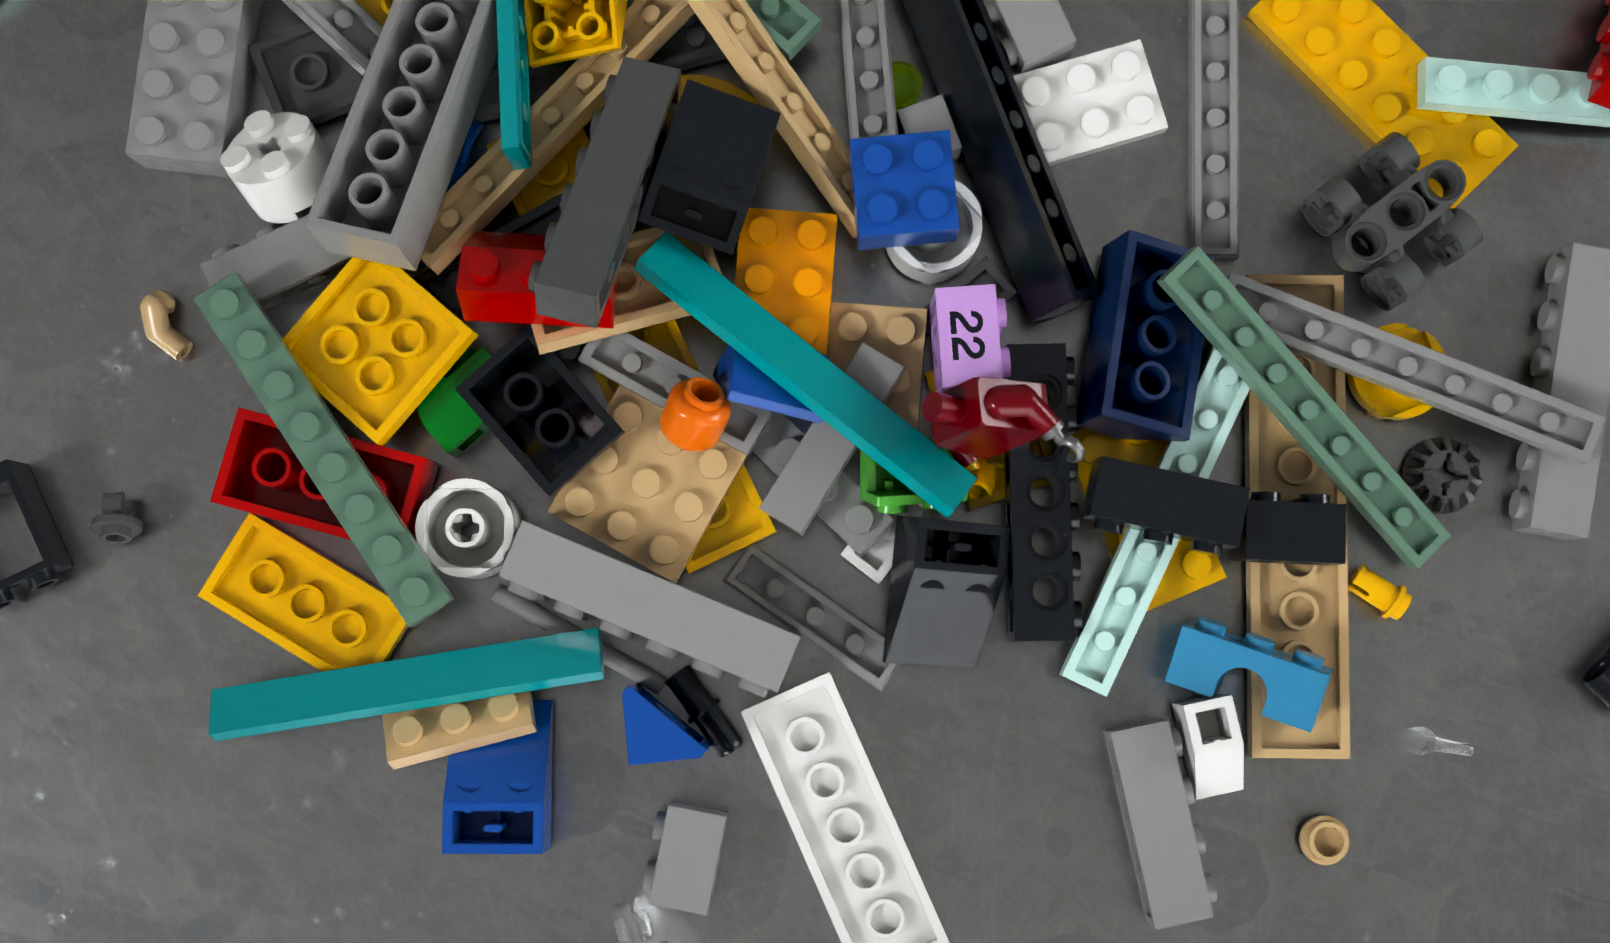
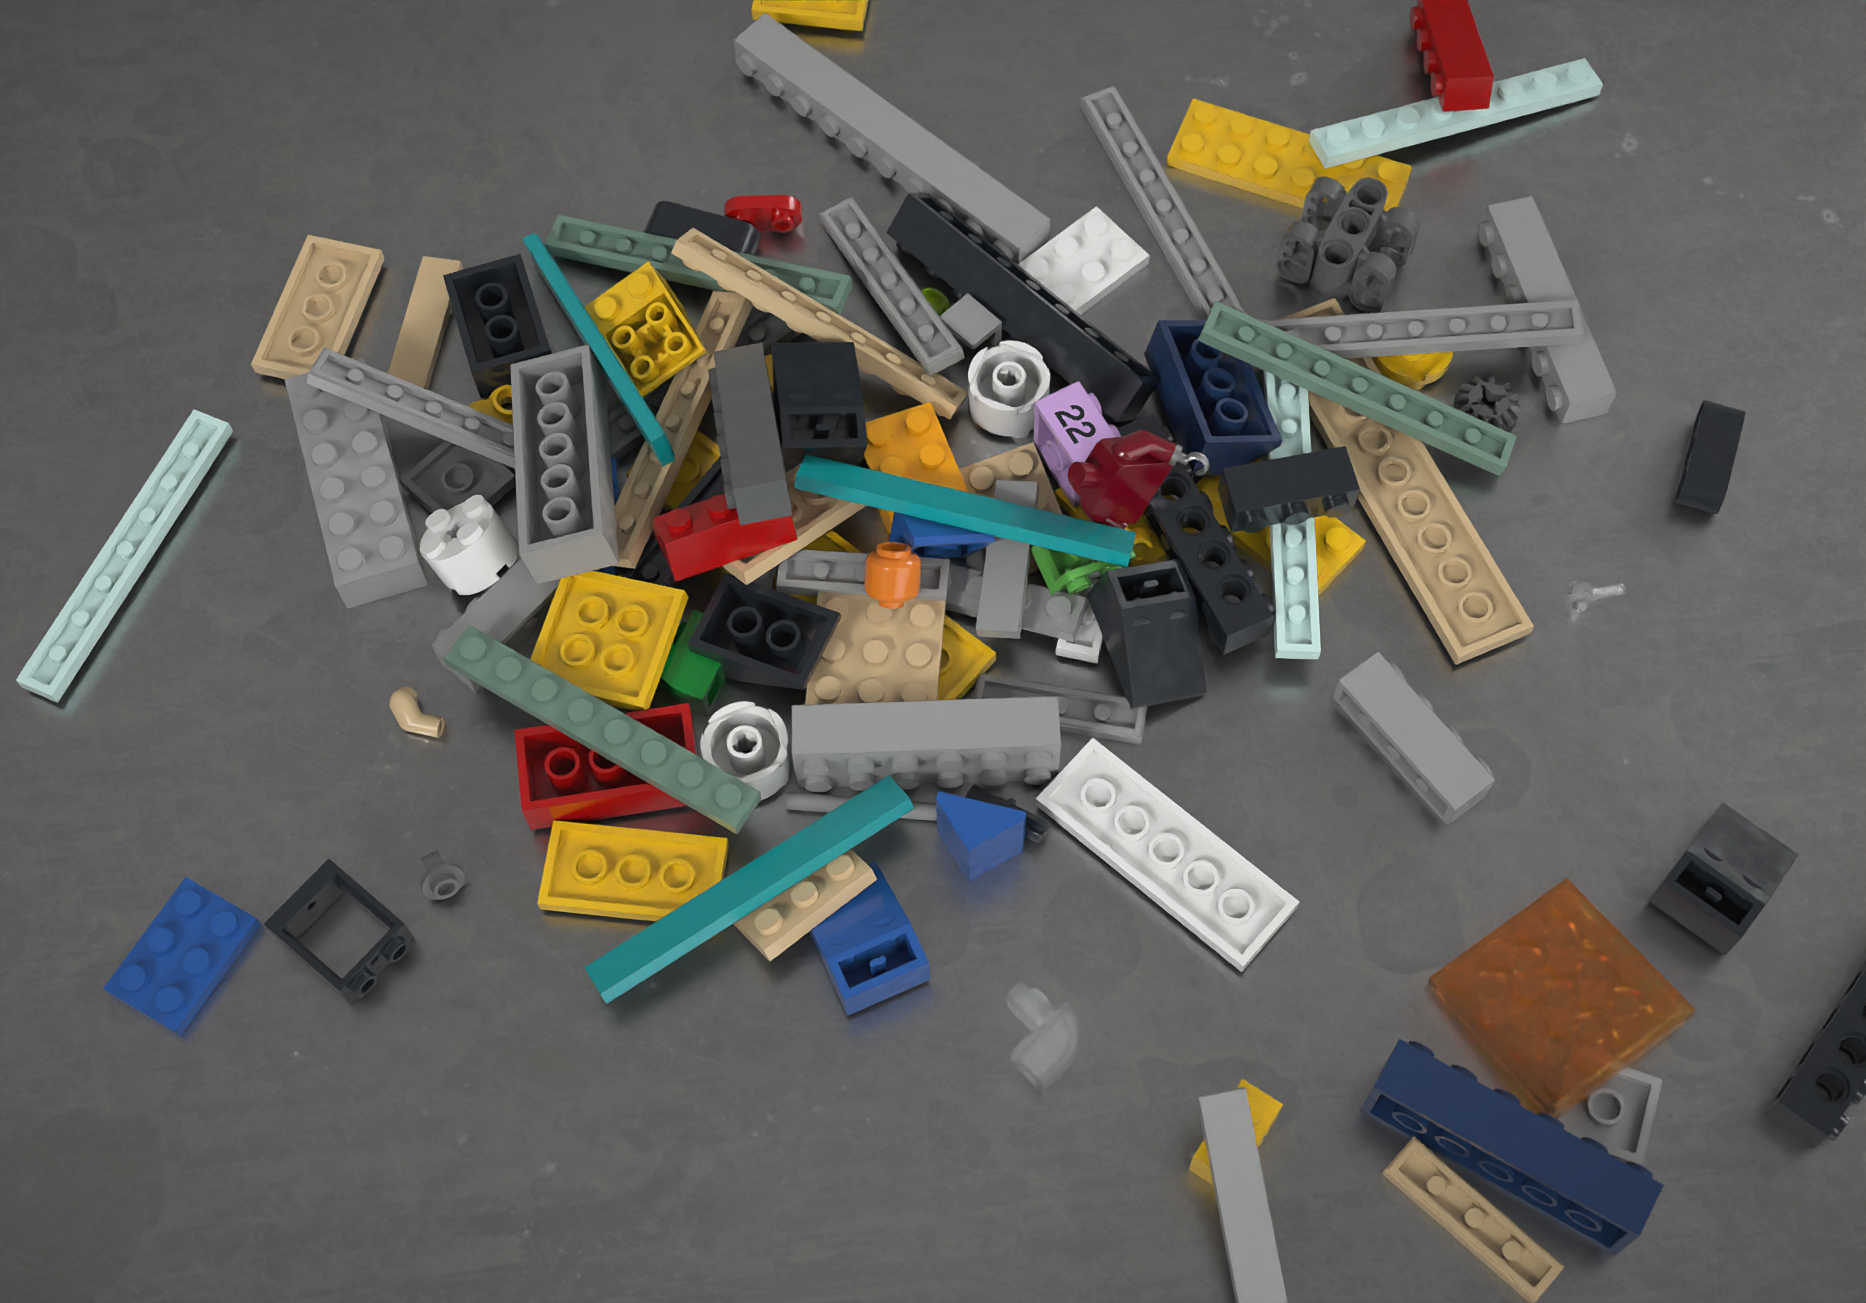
camera: 25 degrees left, 20 degrees down
light grey brick [642,801,729,916] -> none
blue brick [849,130,960,250] -> none
dark azure arch [1165,617,1334,733] -> none
white slope [1171,693,1244,800] -> none
black brick [1234,491,1347,566] -> none
tan plate [1299,815,1350,865] -> none
yellow pin [1348,563,1413,620] -> none

